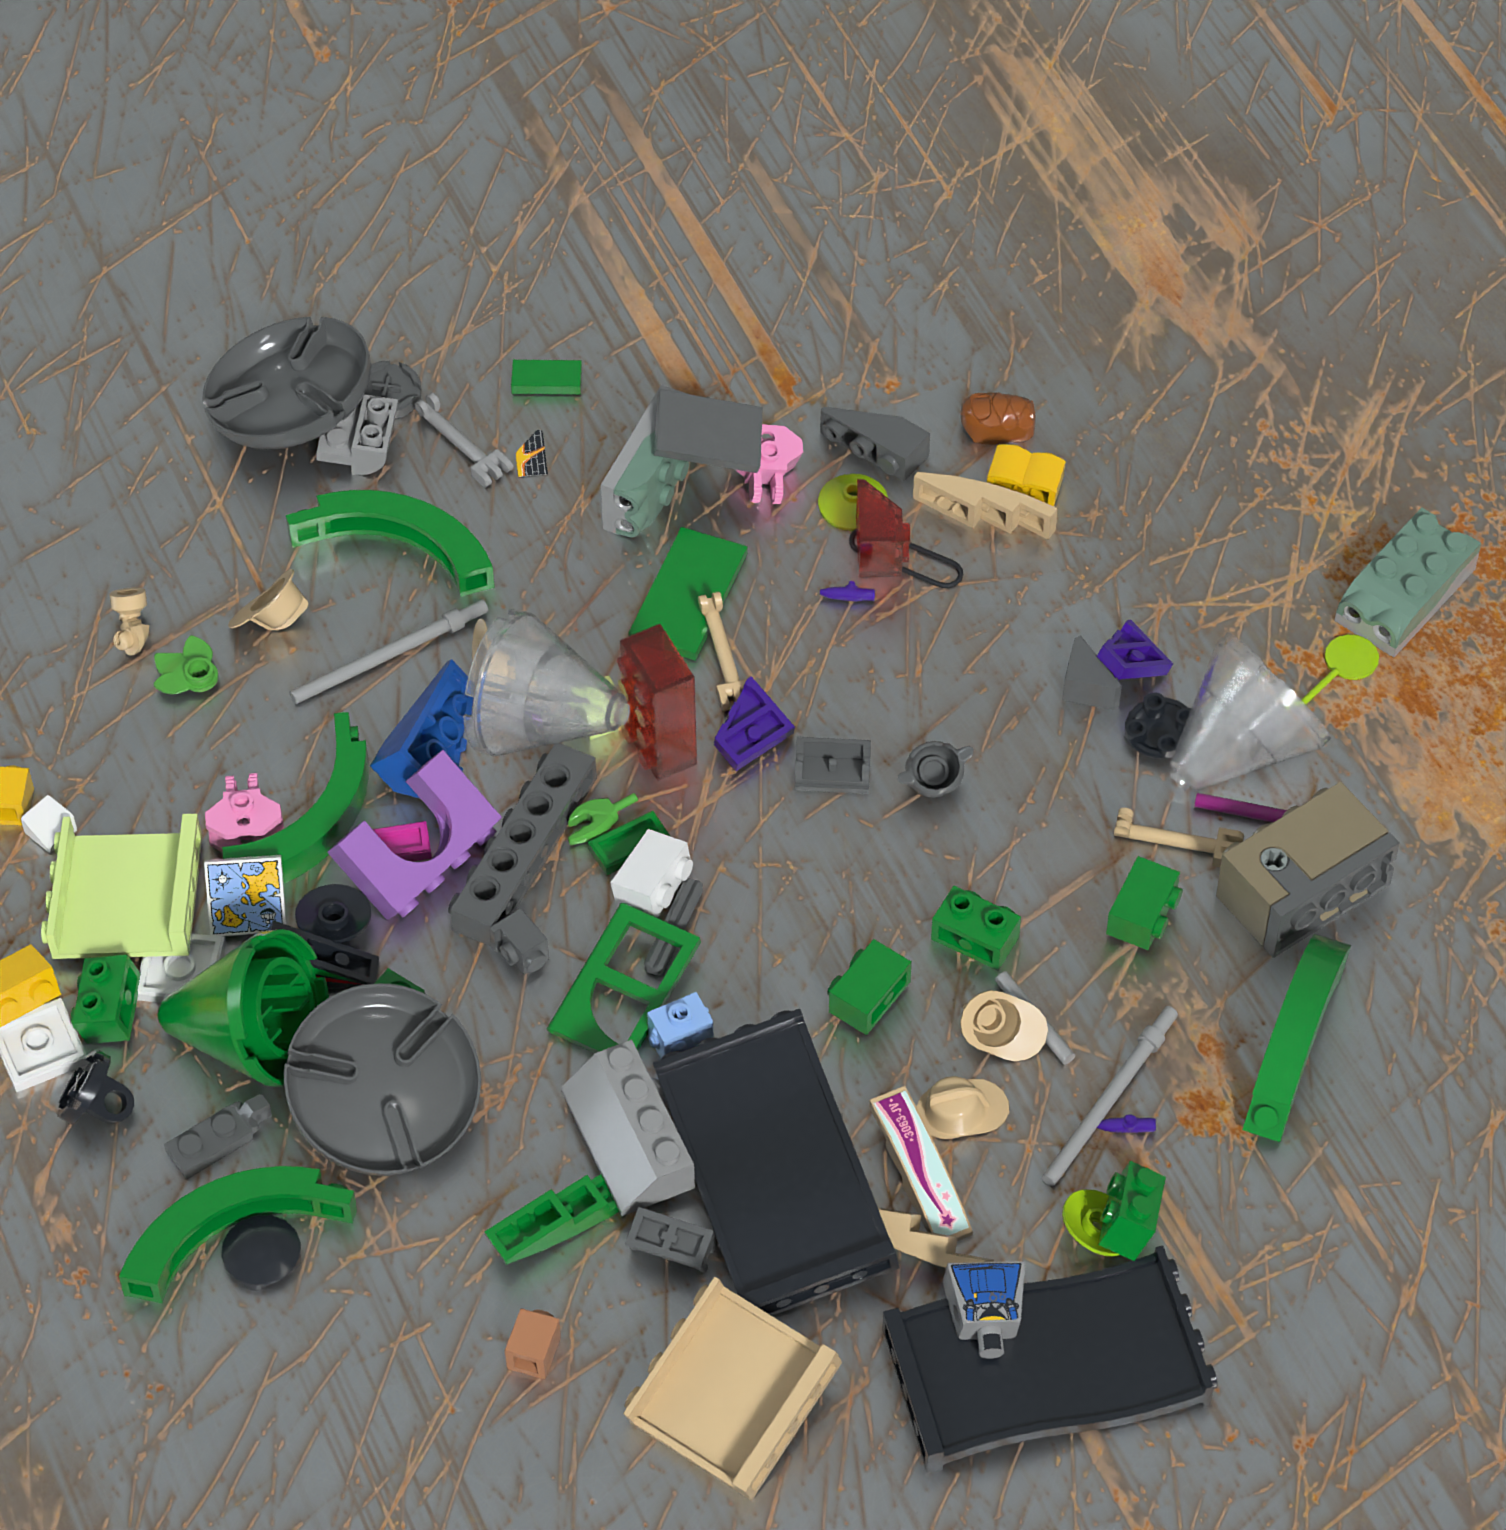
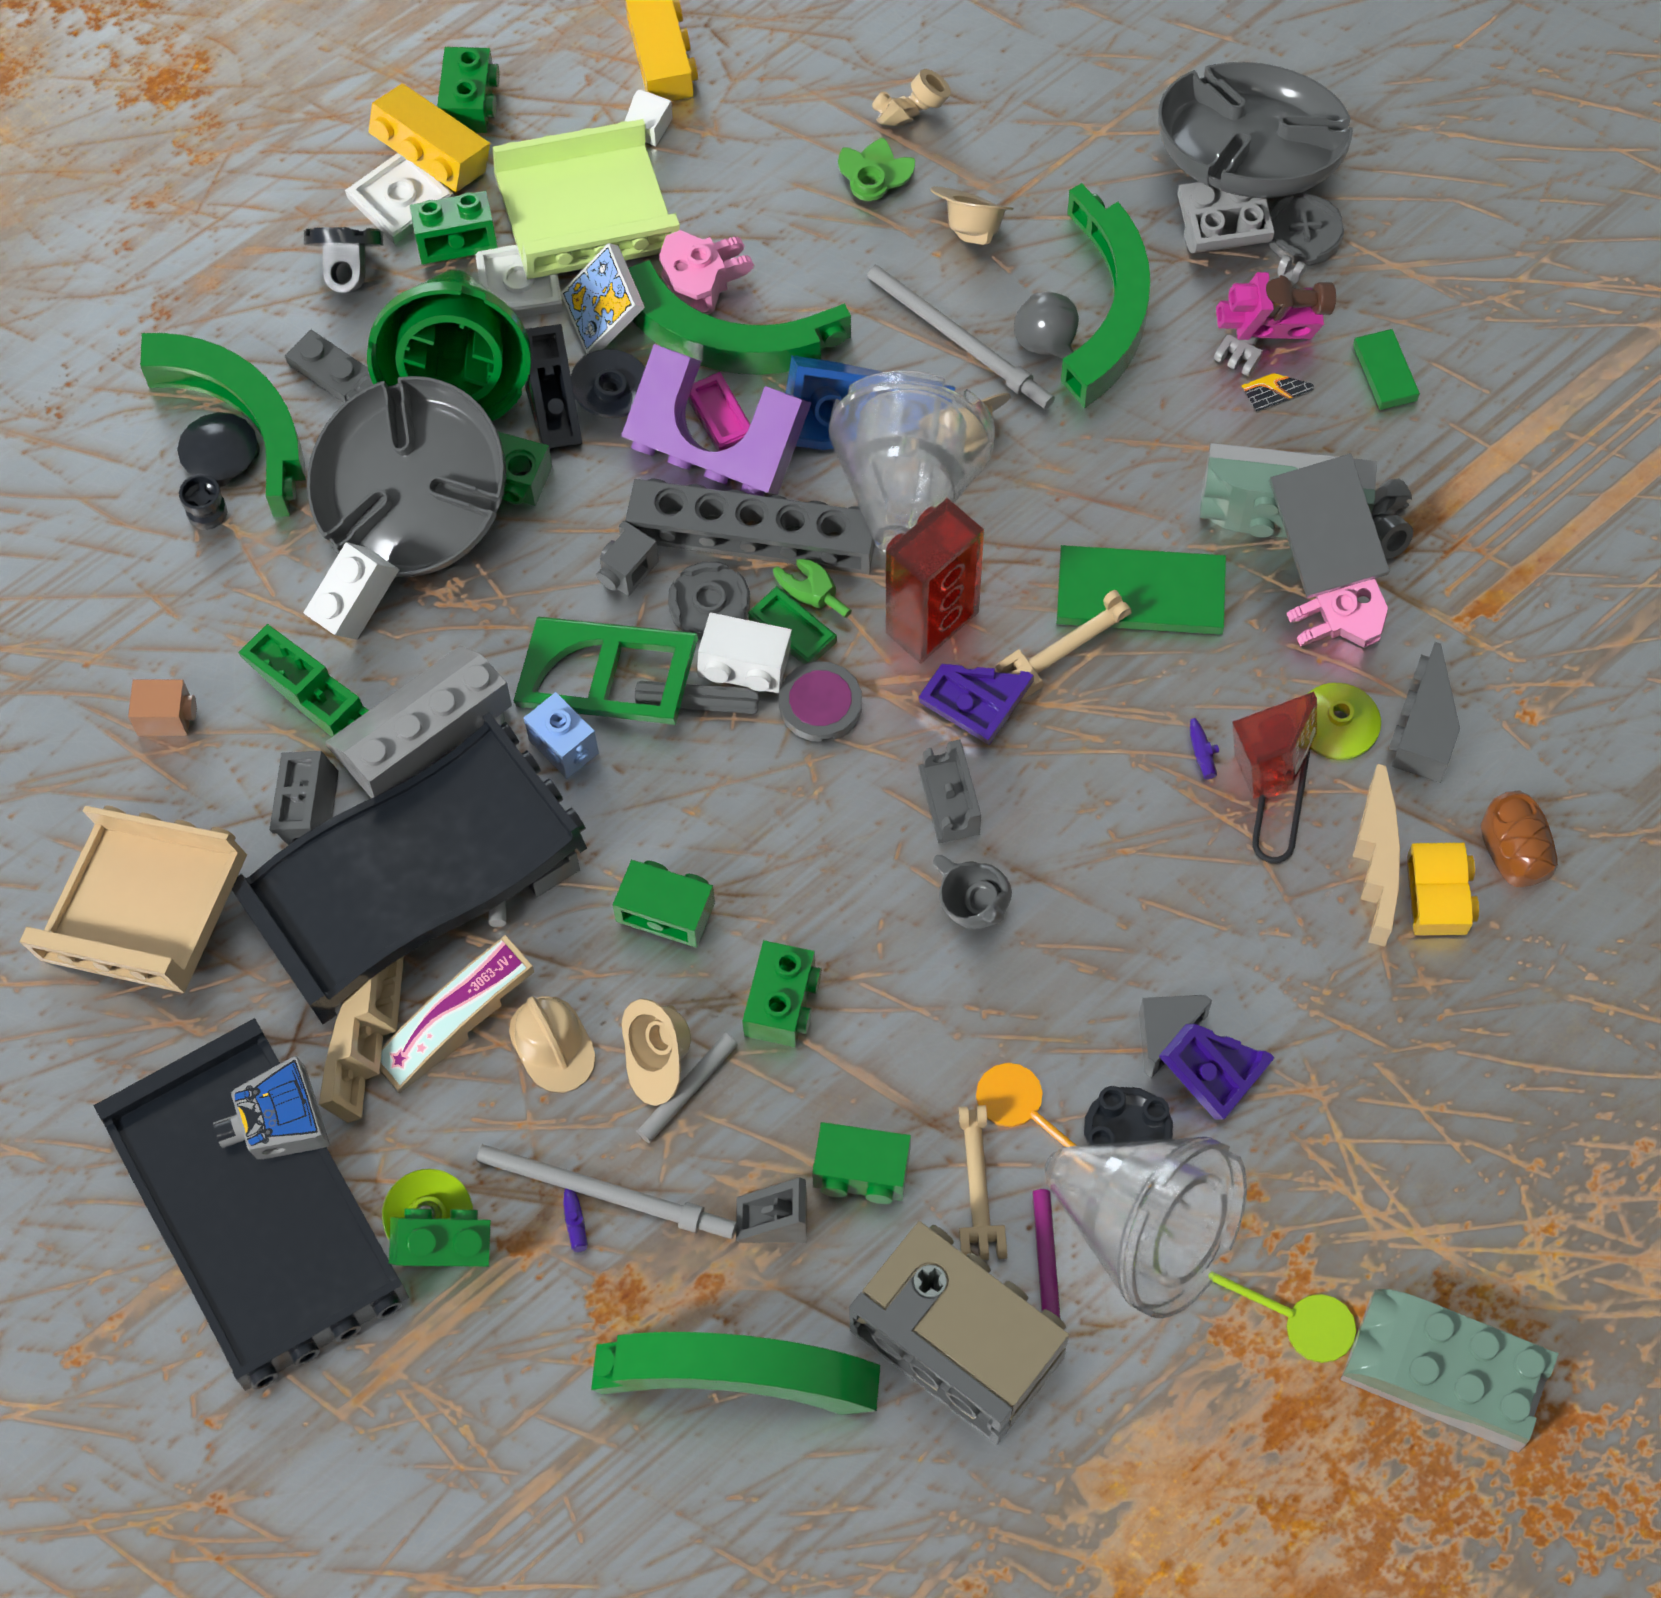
camera: 75 degrees right, 10 degrees up
none -> black wheel [179,474,228,530]
none -> white brick [304,542,399,639]
none -> dark grey tile [668,562,750,640]
none -> dark grey slope [736,1177,807,1243]
none -> tile [779,662,862,742]
none -> light orange piece [976,1063,1101,1172]
none -> dark grey hair [1014,291,1079,359]
none -> dark pink hips [1216,272,1336,340]

